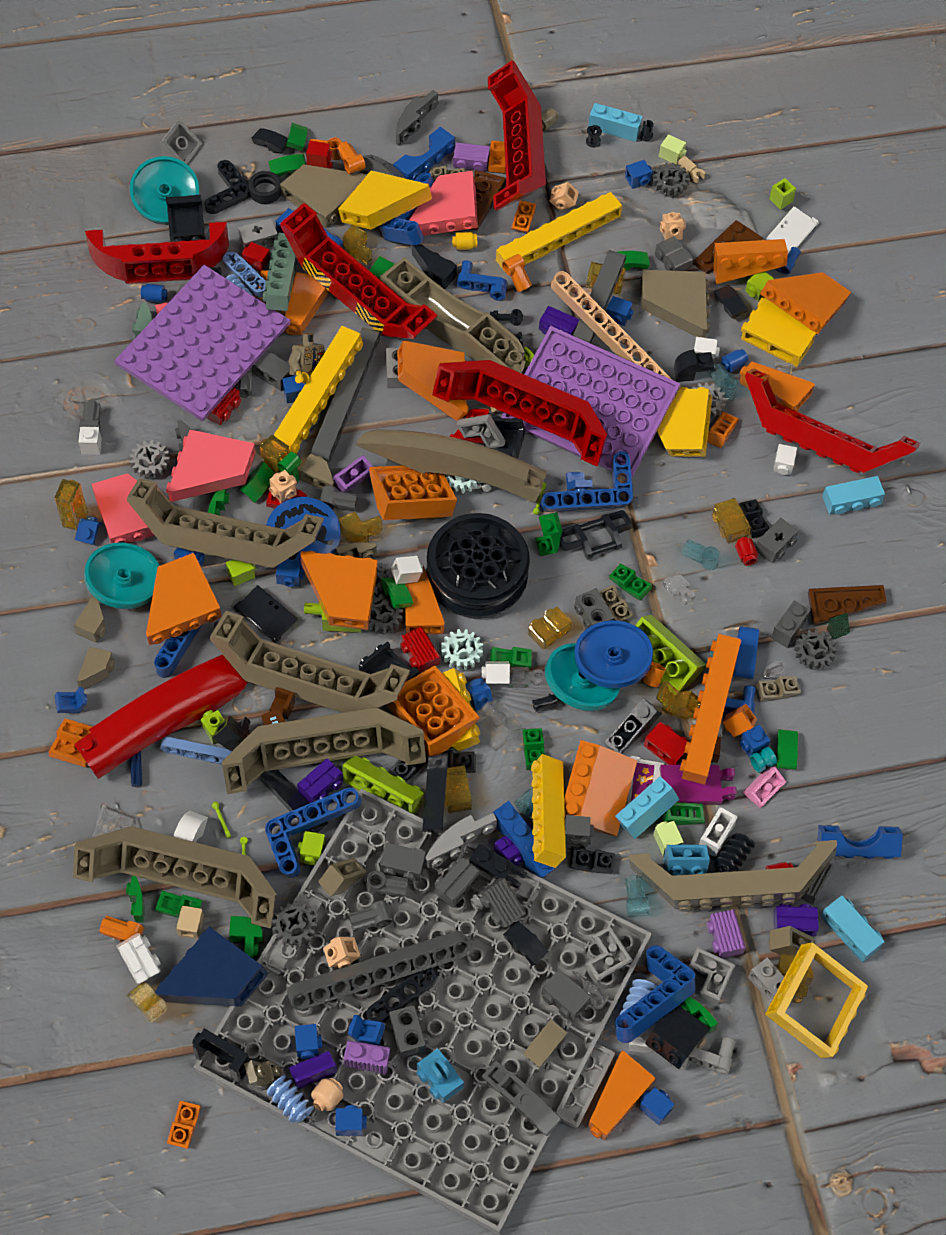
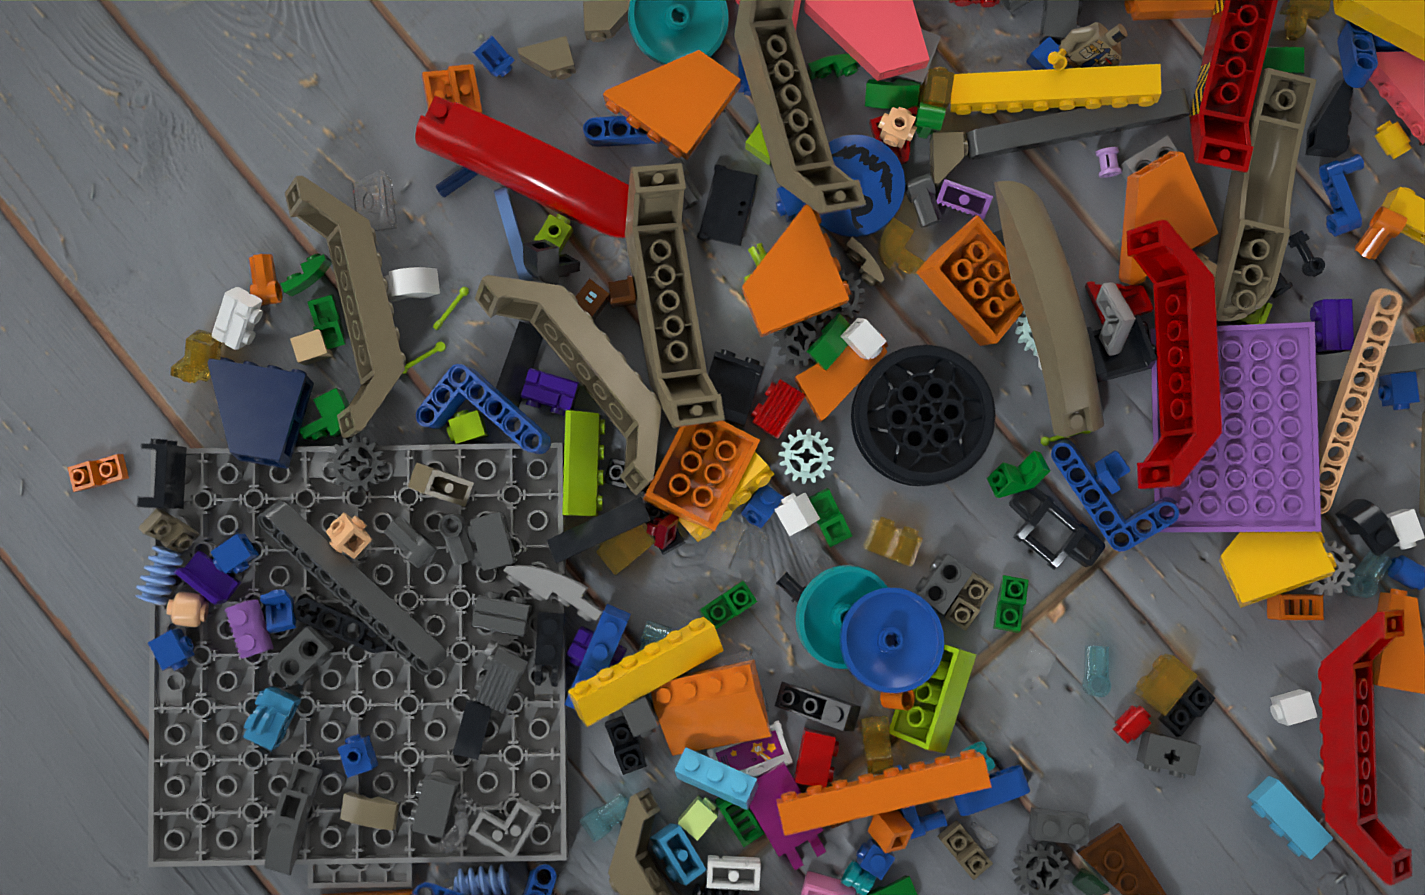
camera: 65 degrees right, 25 degrees up
none -> blue brick [338,733,379,778]
none -> dark red tile [646,514,679,549]
none -> lavender bush [1095,147,1122,178]

